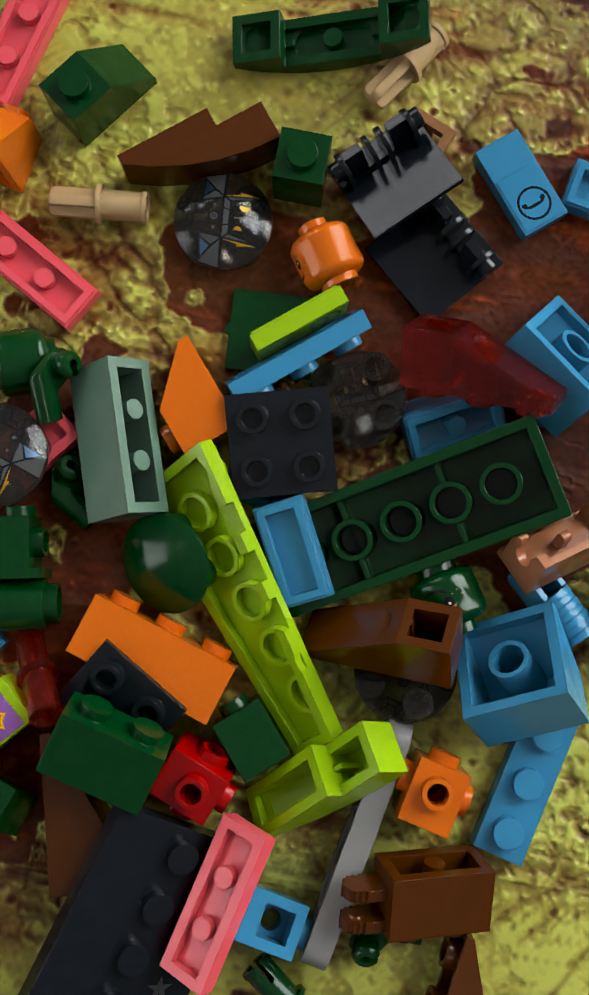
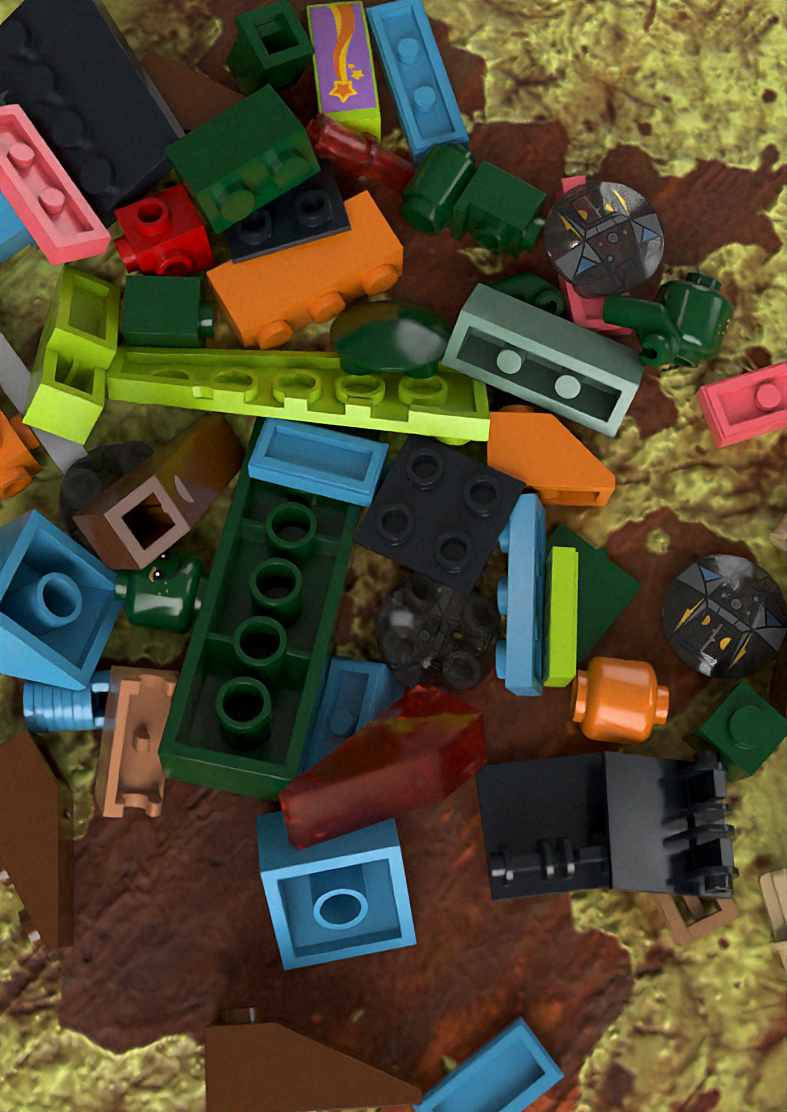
camera: 125 degrees right, 10 degrees down
dark azure tile [472,129,568,242] -> none

